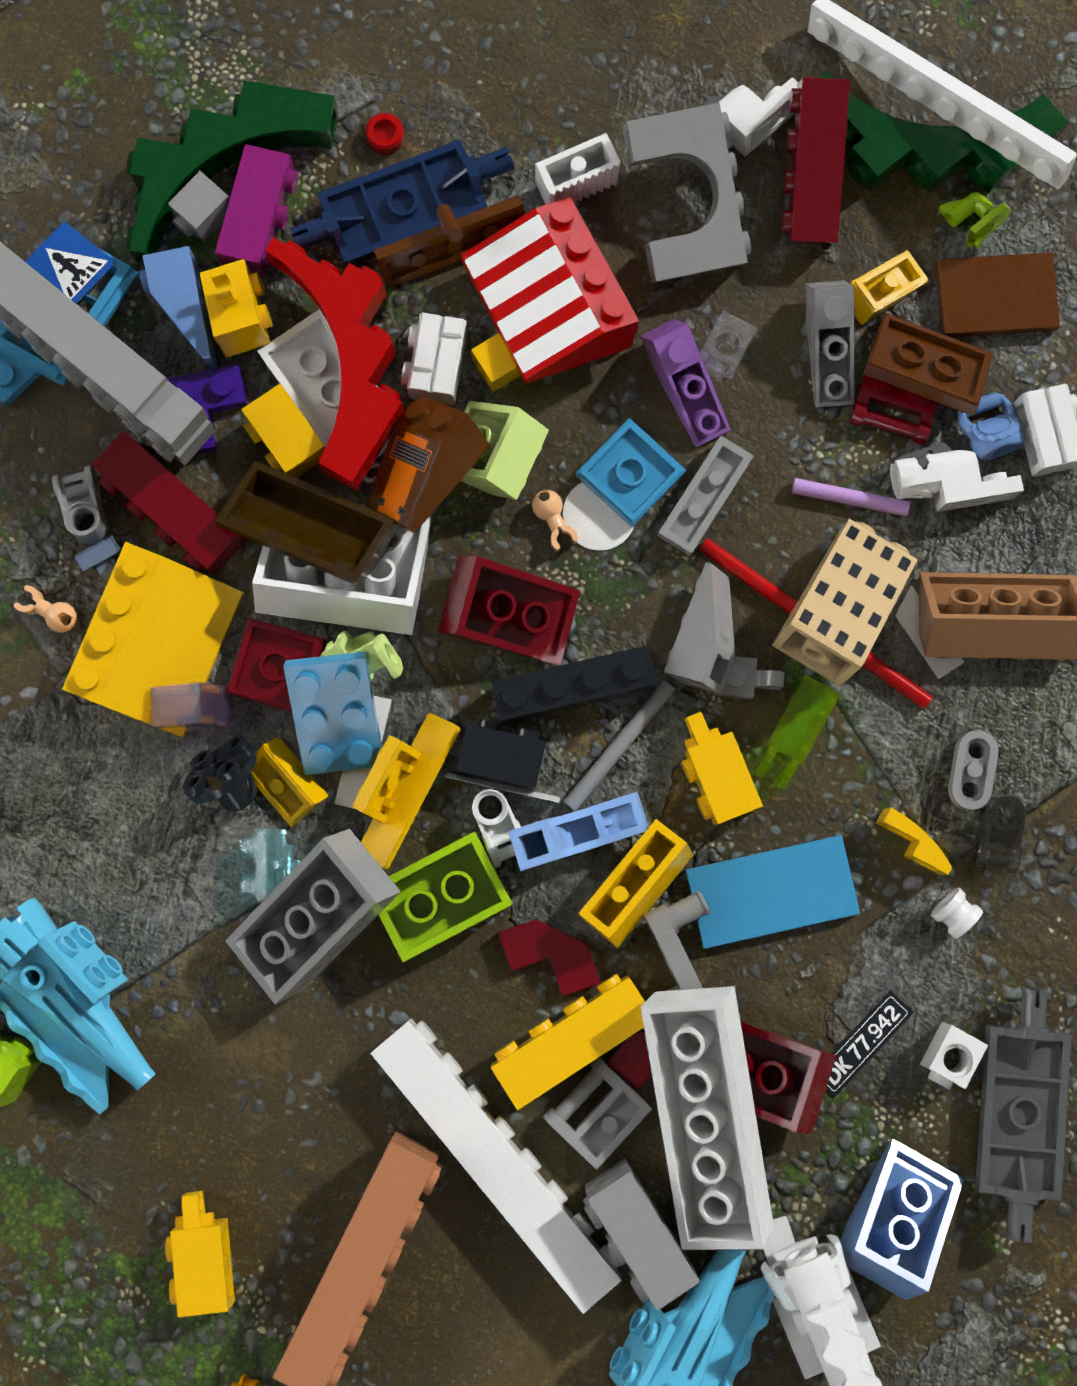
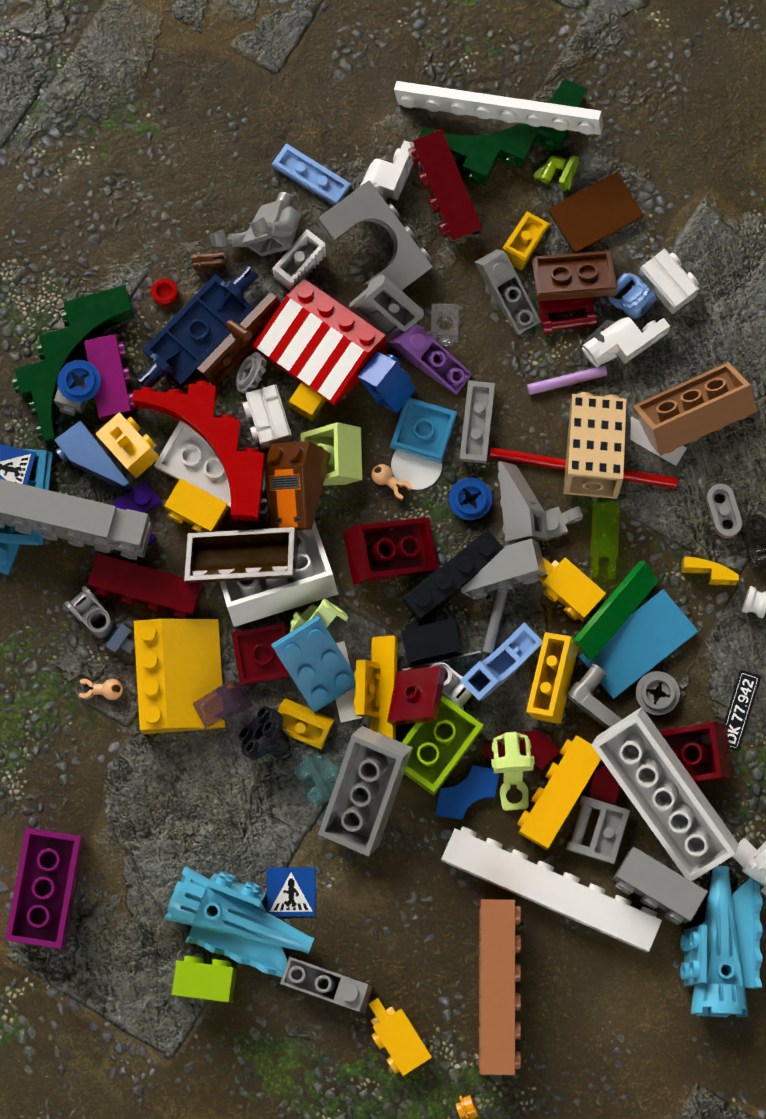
camera: 20 degrees left, 5 degrees down
none -> blue gear [57,360,101,403]
none -> reddish brown pin [192,250,225,272]
none -> light grey torso [210,192,301,256]
none -> light grey gear [236,352,266,394]
none -> blue sticker [267,867,315,917]
none -> light blue tile [272,143,352,206]
none -> light grey slope [280,957,374,1014]
none -> light grey brick [349,275,424,342]
none -> blue brick [357,351,416,414]
none -> dark red plate [387,665,446,726]
none -> blue tile [435,765,499,821]
none -> blue gear [449,478,492,521]
none -> light grey slope [461,538,547,599]
none -> yellowish green piece [491,732,535,811]
none -> green tile [573,561,659,660]
none -> light grey gear [636,671,680,715]

